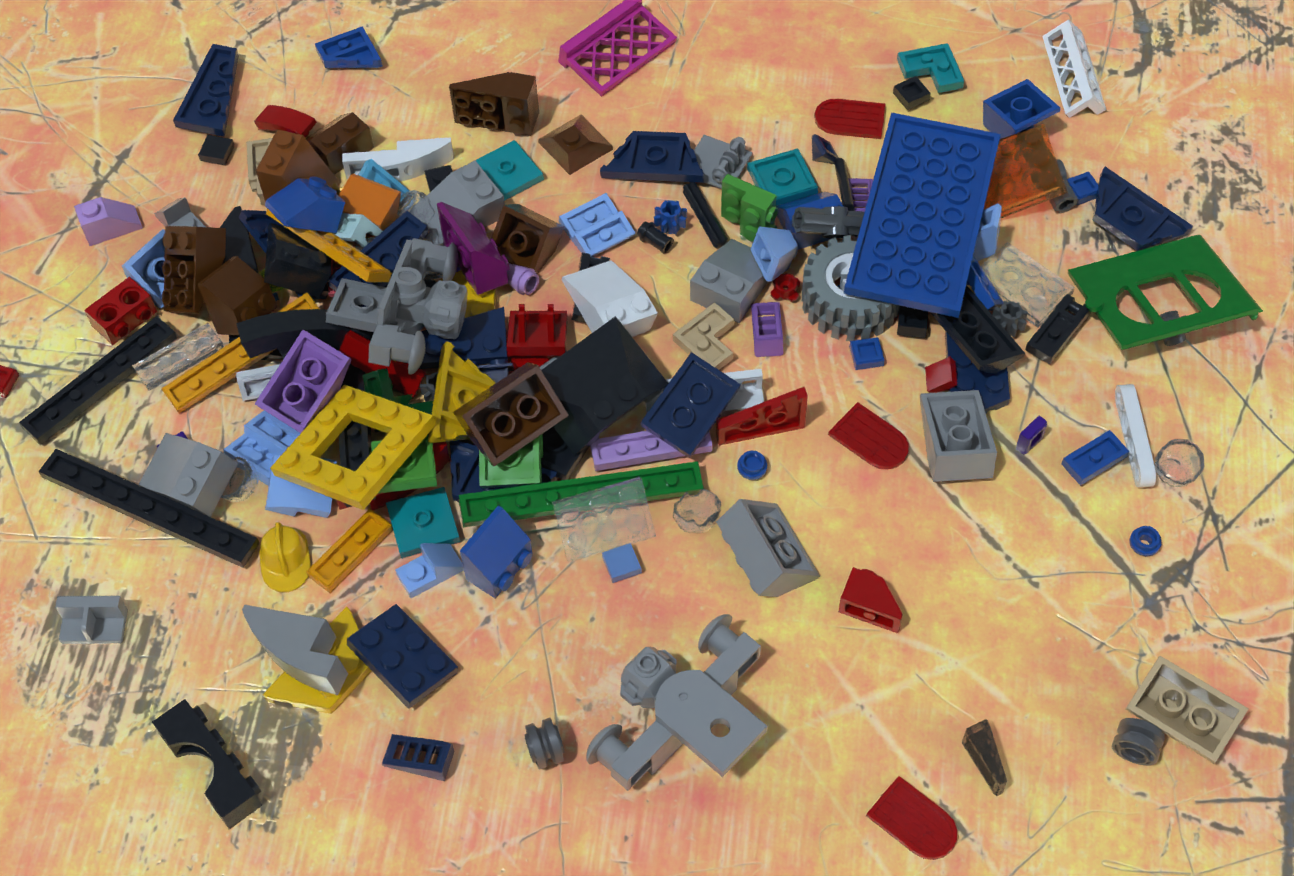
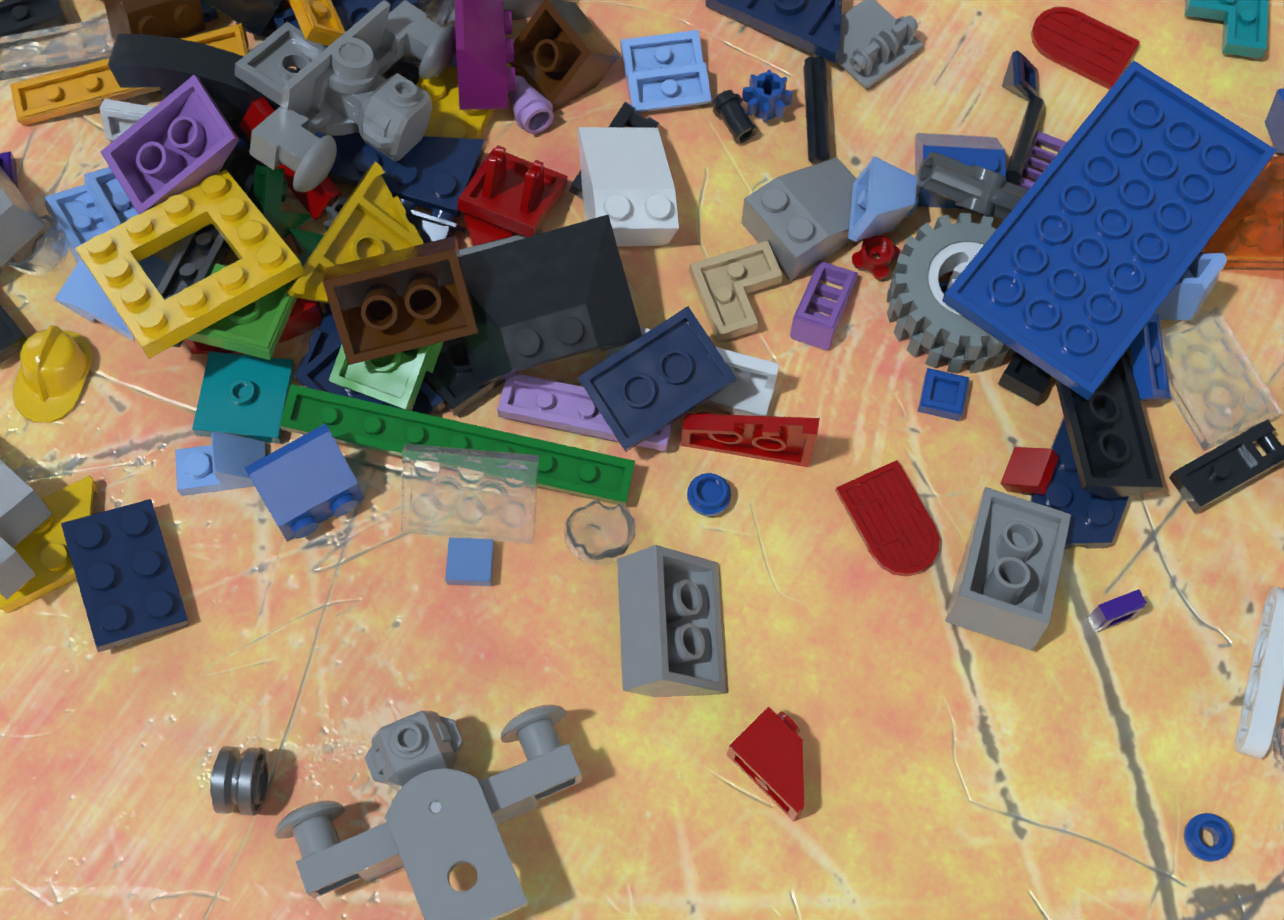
camera: 20 degrees right, 10 degrees up
light orange tile [306,509,393,593] -> none
dark blue slope [382,734,455,782] -> none
bright green plate [721,174,778,241] -> none
teal plate [747,148,818,206] -> none
black plate [893,76,931,110] -> none
dark grey gear [992,301,1028,337] -> none
blue plate [1061,430,1129,486] -> none

